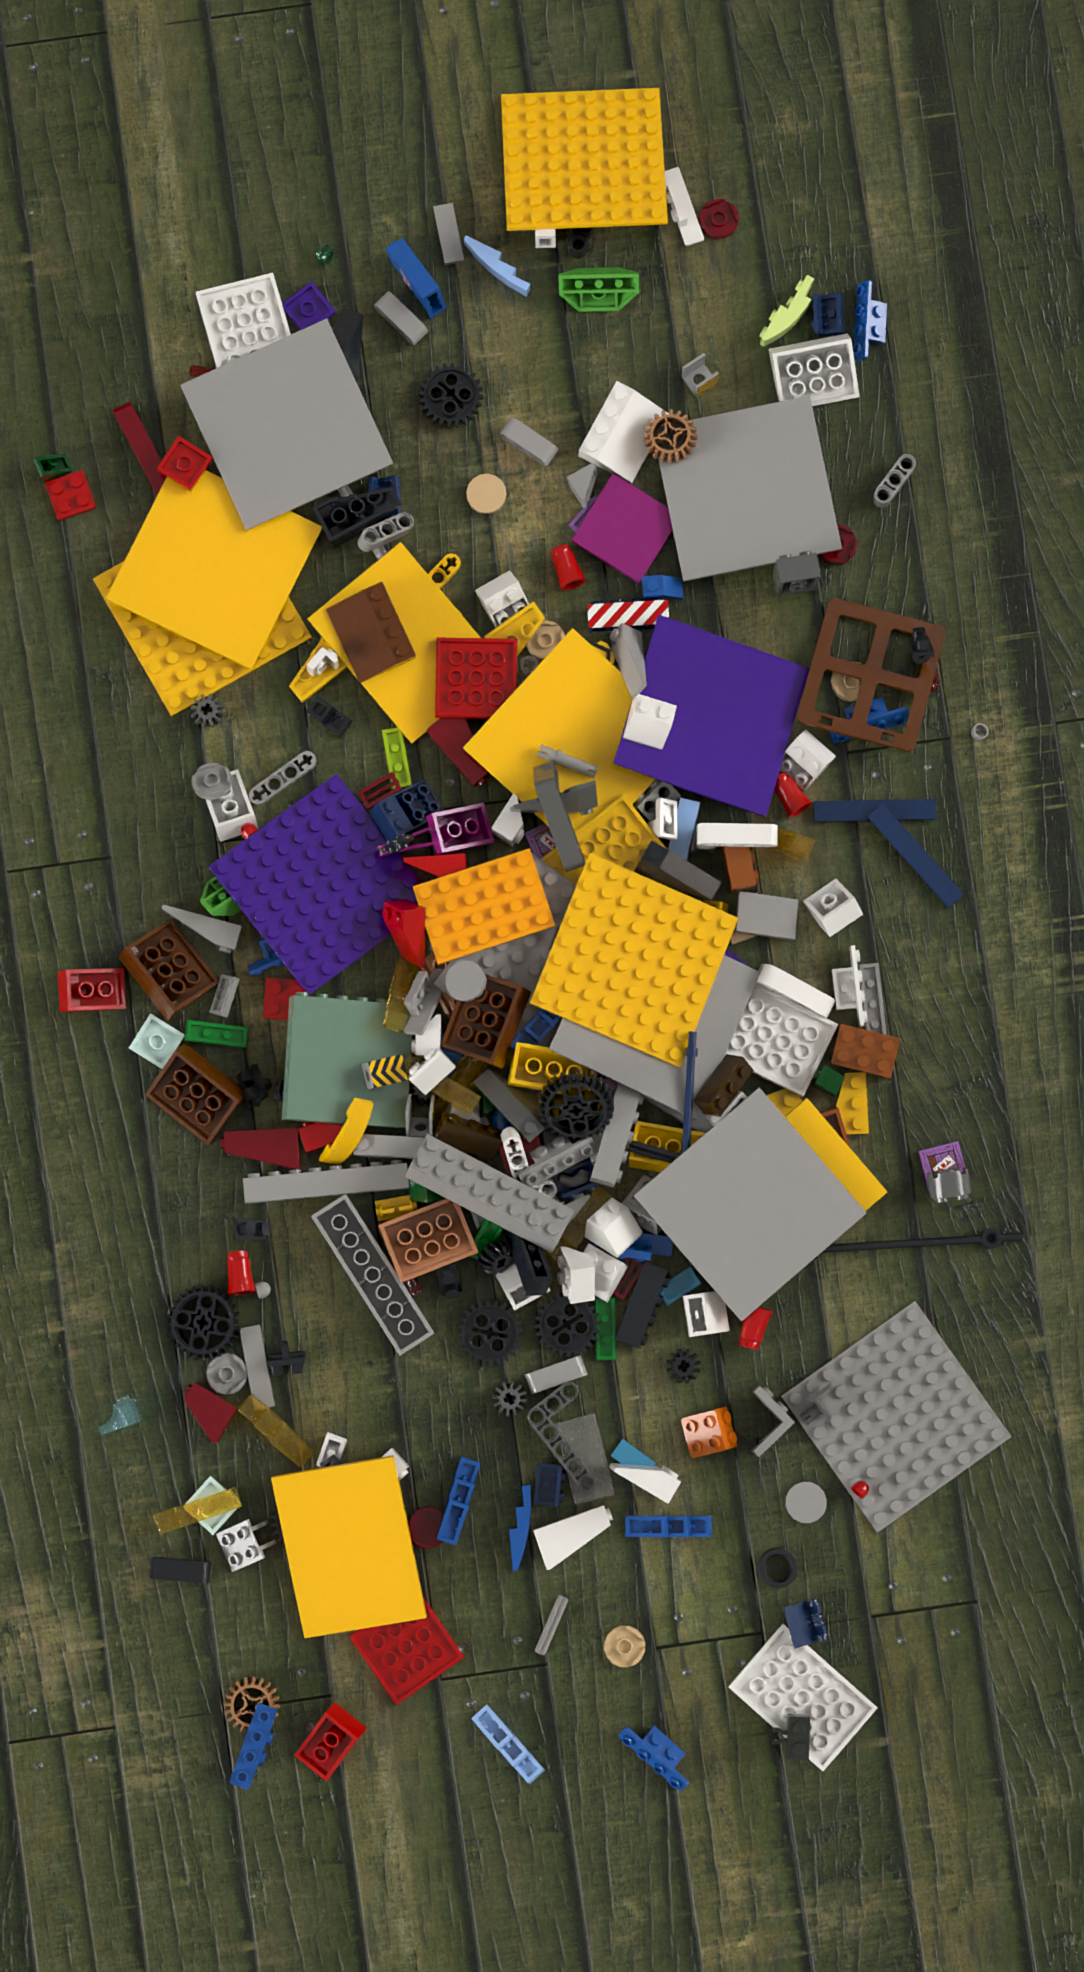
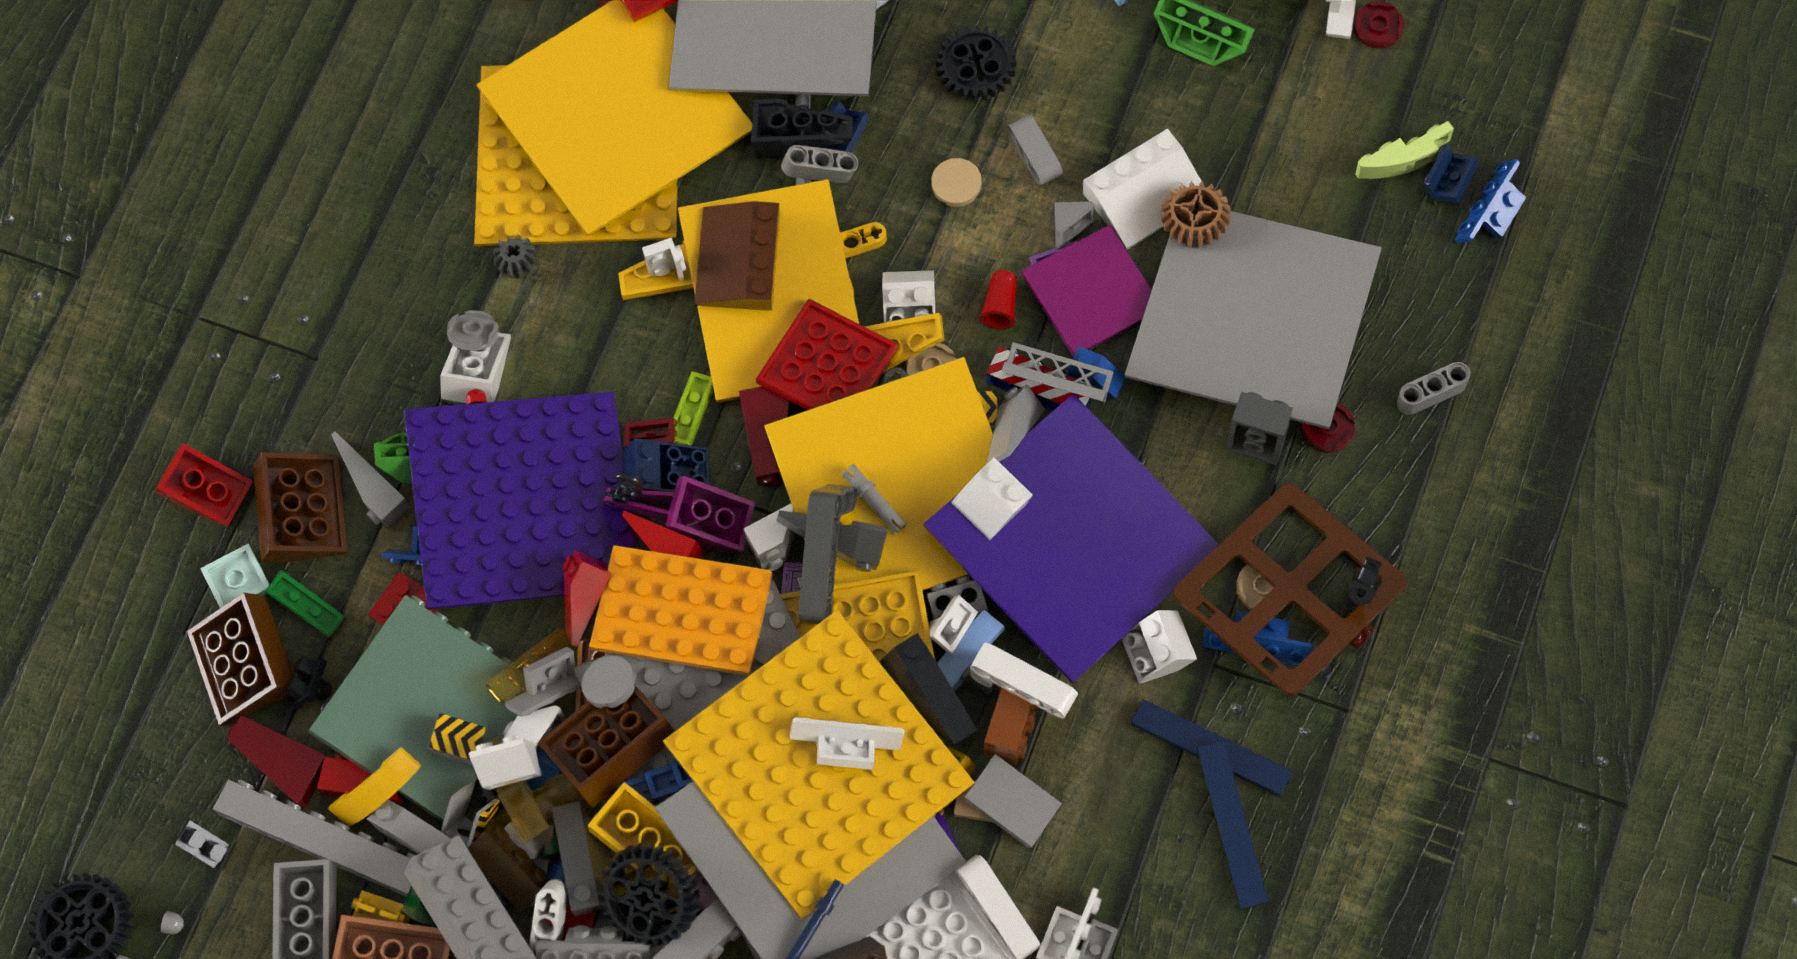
camera: 35 degrees right, 15 degrees down
light grey plate [210,974,239,1018] -> none
red plant [227,1250,256,1295] -> none
light grey beam [249,751,317,806] -> none
black slope [306,696,352,738] -> none
light grey piece [681,353,719,397] -> none
white slope [769,334,860,406] -> none
clear yellow slope [769,828,816,862] -> none
red plant [774,772,812,819] -> none
white slope [803,879,863,937] -> none
light grey hinge [971,723,989,741] -> none
none -> white bracket [790,718,904,770]
none -> light grey fence [1002,342,1114,402]

